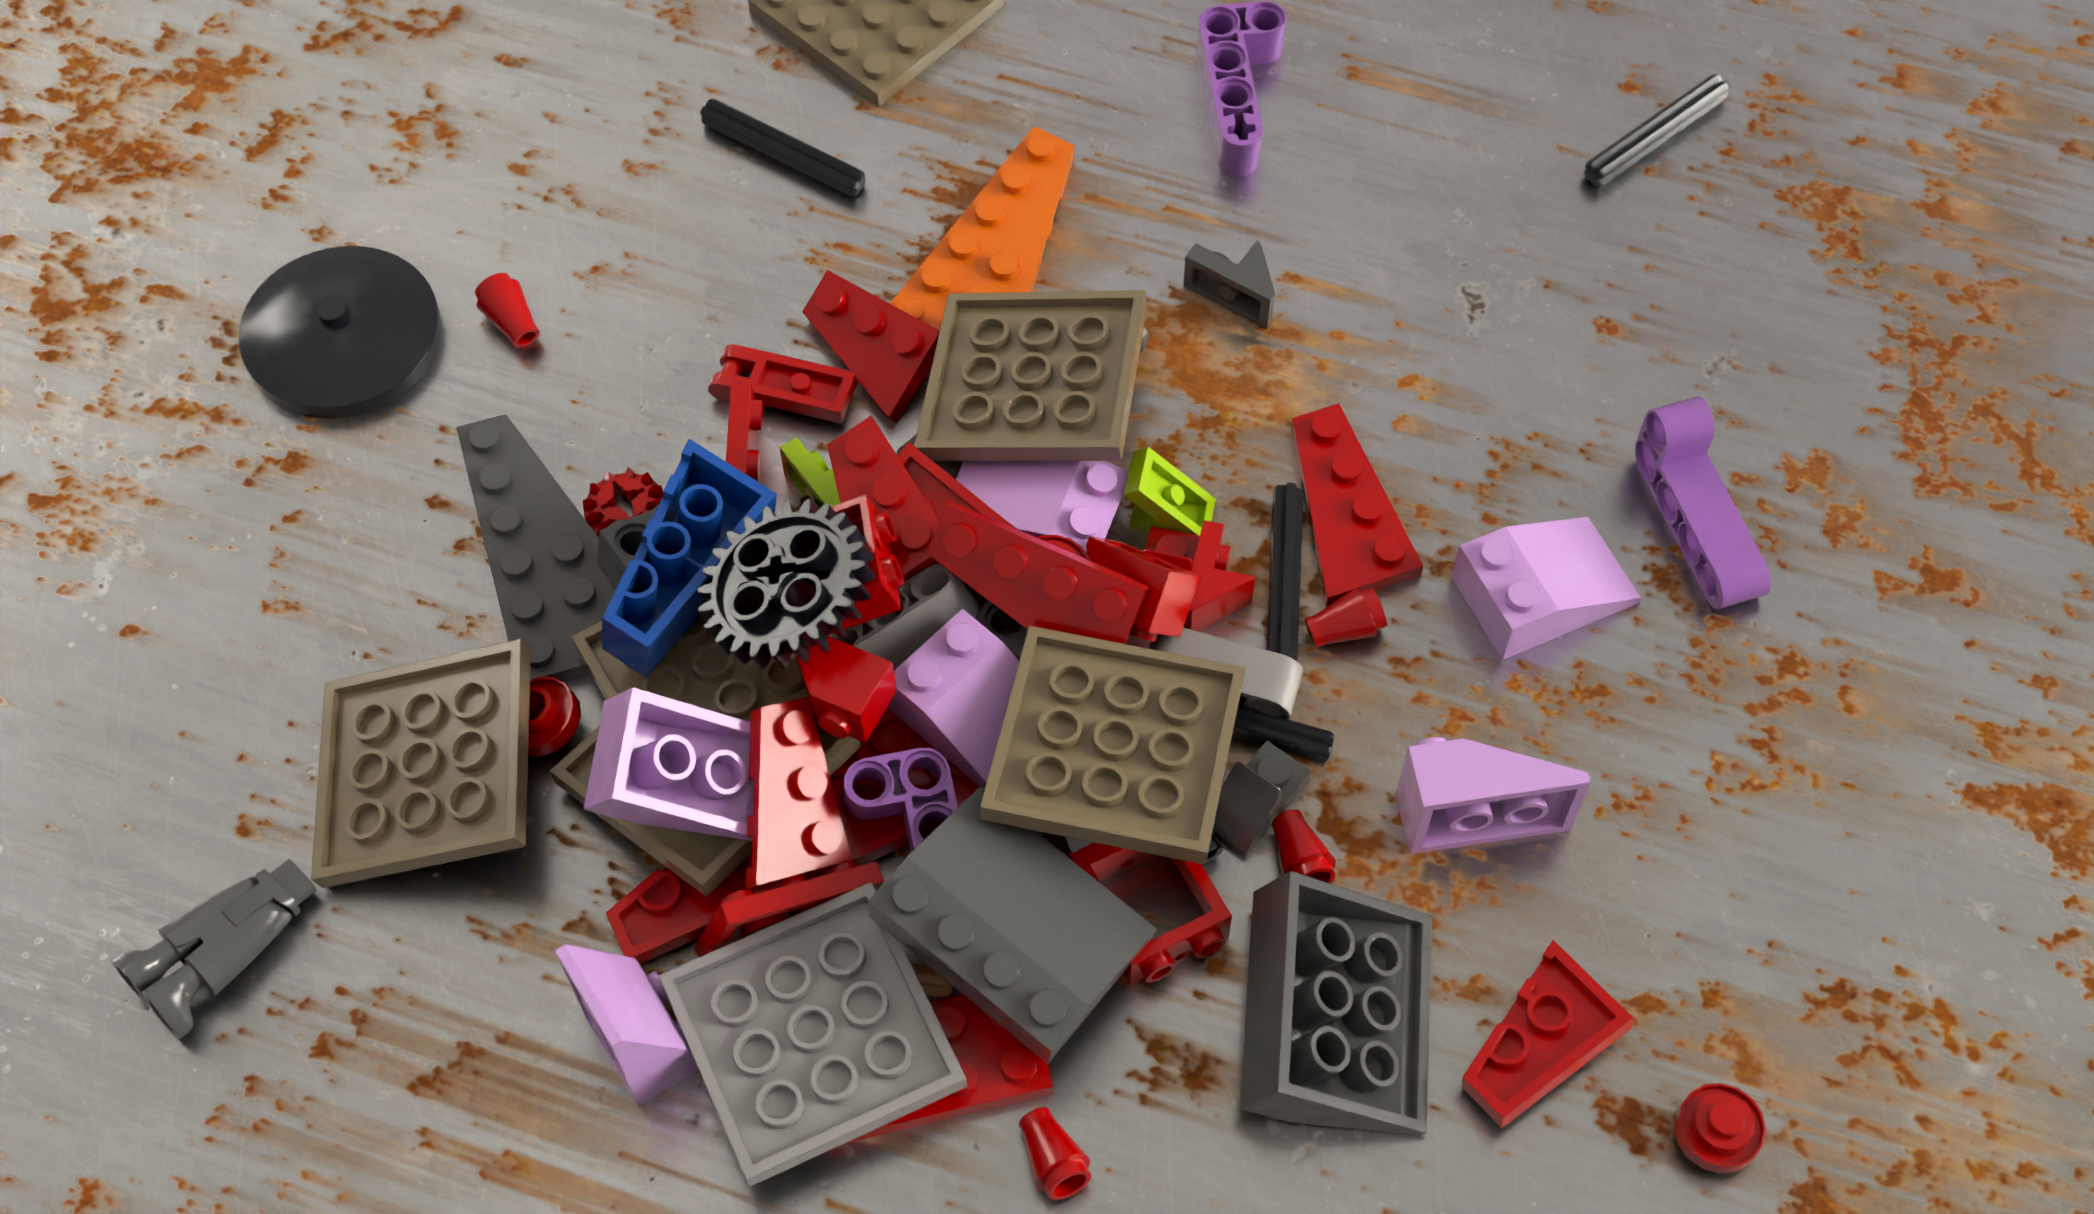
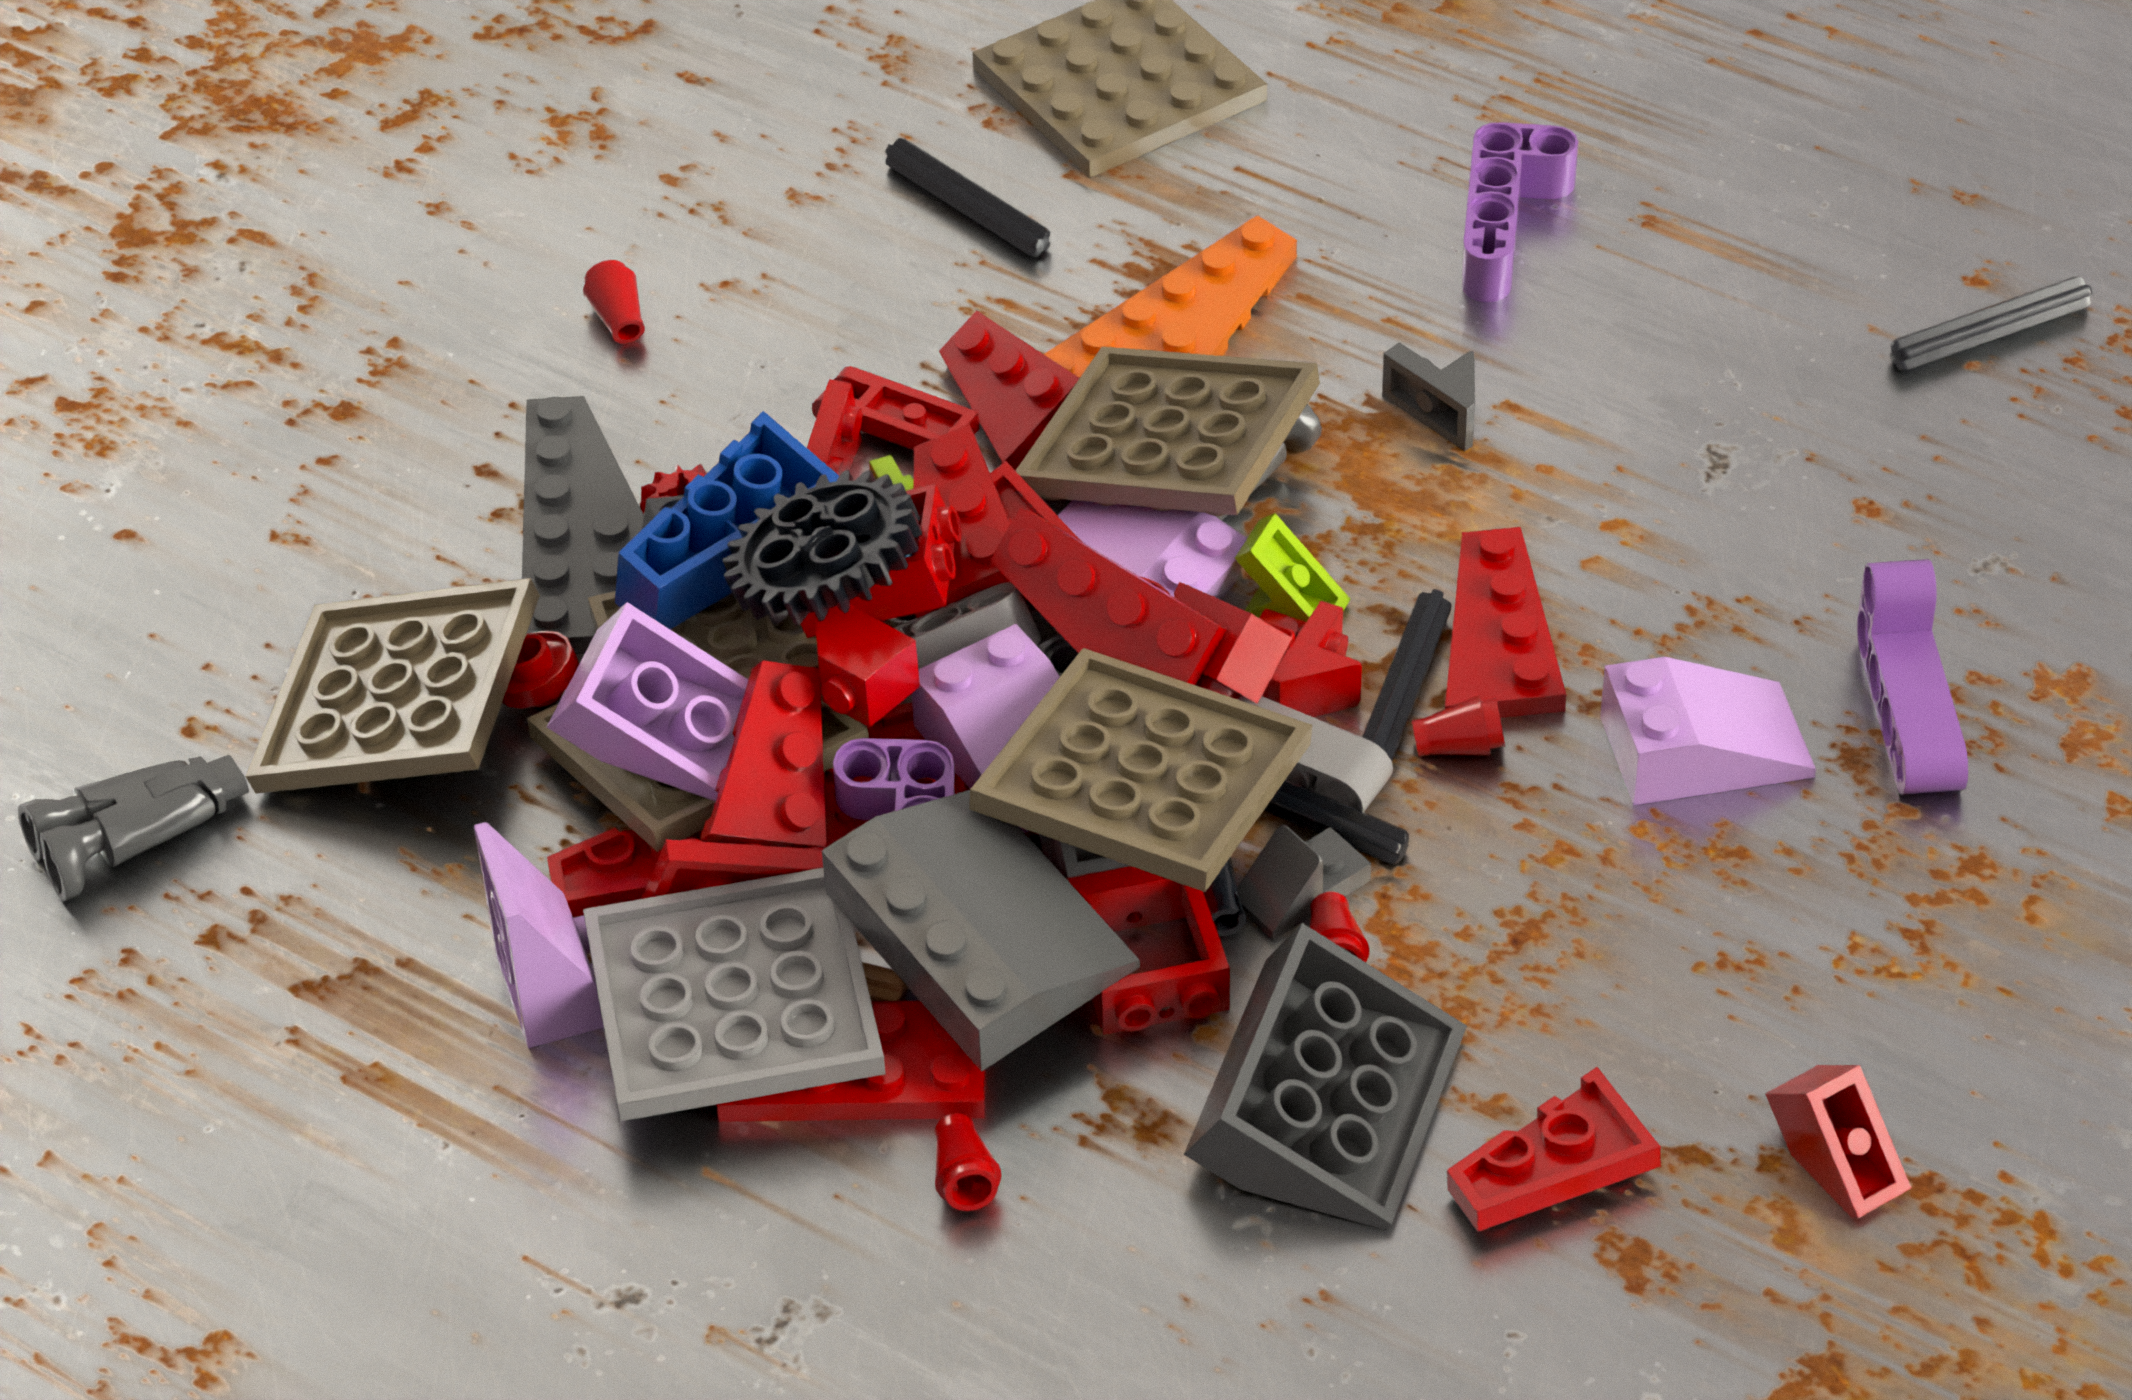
camera: 15 degrees right, 15 degrees down
black dish [238,246,442,419] -> none
lavender slope [1395,737,1591,854] -> none
red plate [1674,1083,1766,1173] -> none
none -> red slope [1765,1065,1912,1218]

